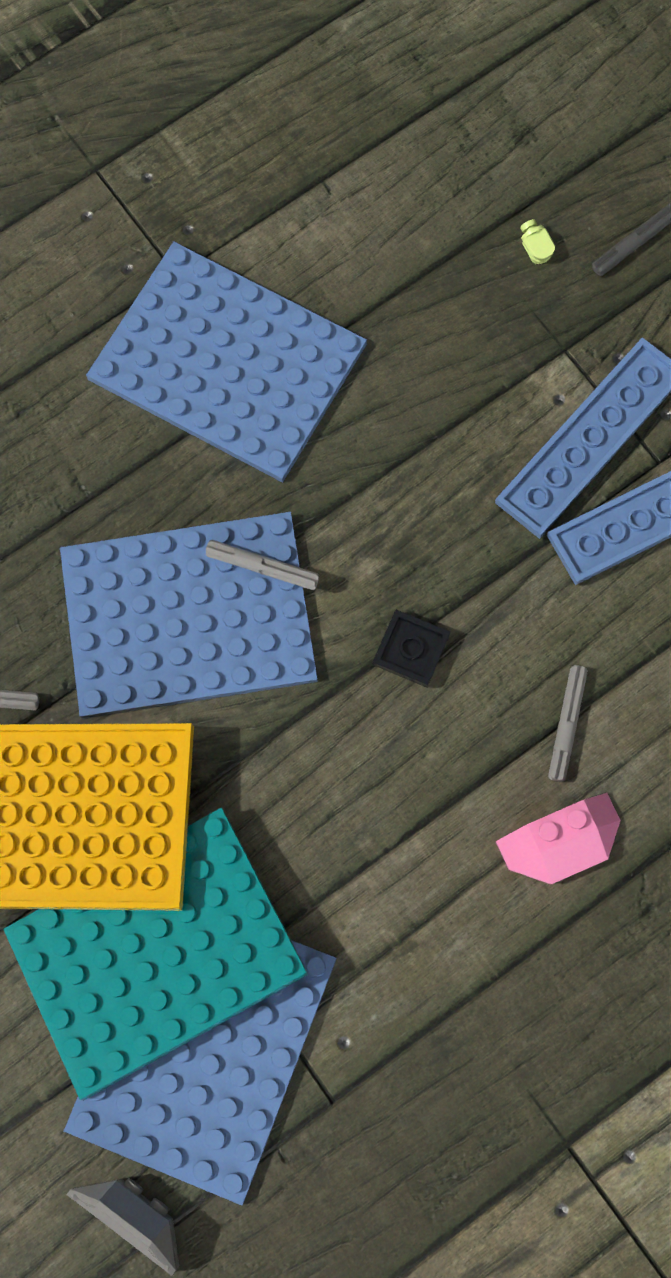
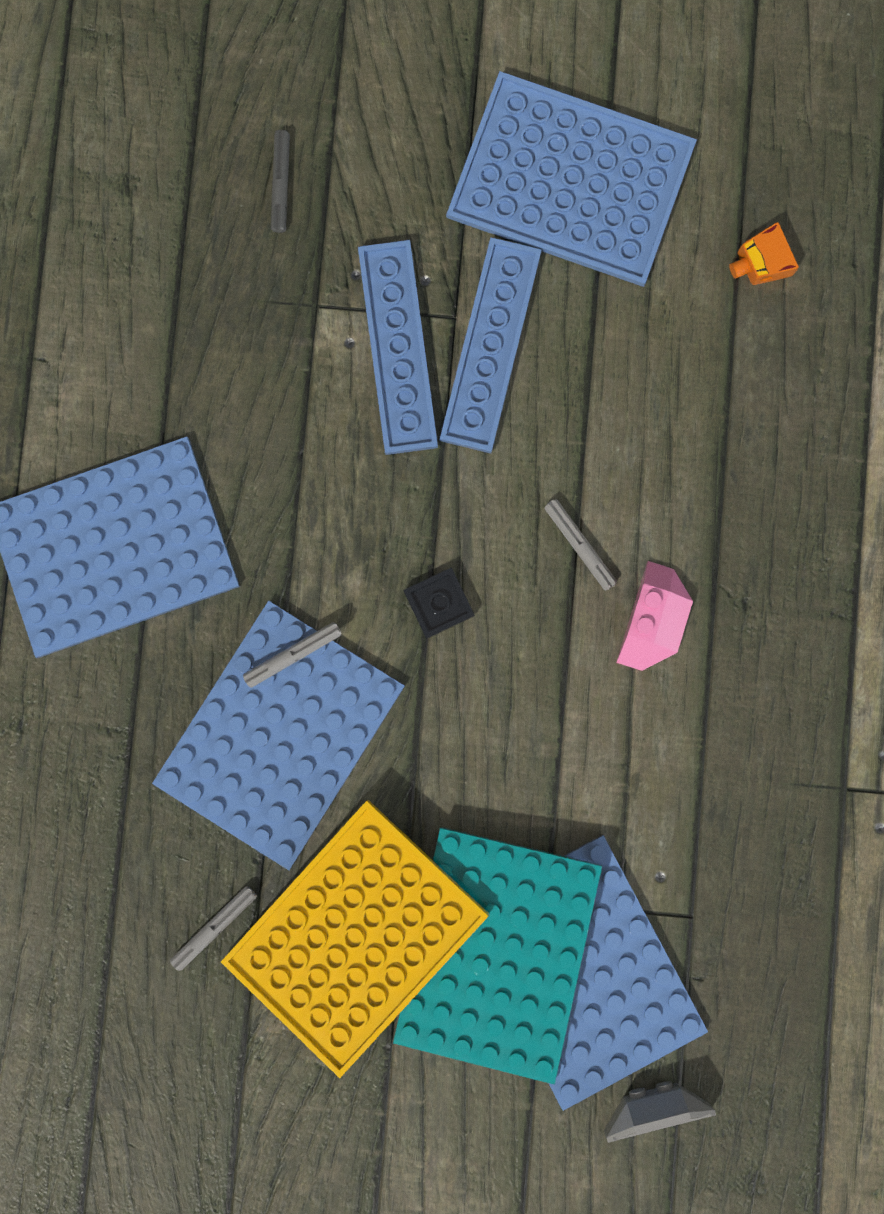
camera: 50 degrees left, 10 degrees up
yellowish green arm [520,219,555,264] -> none

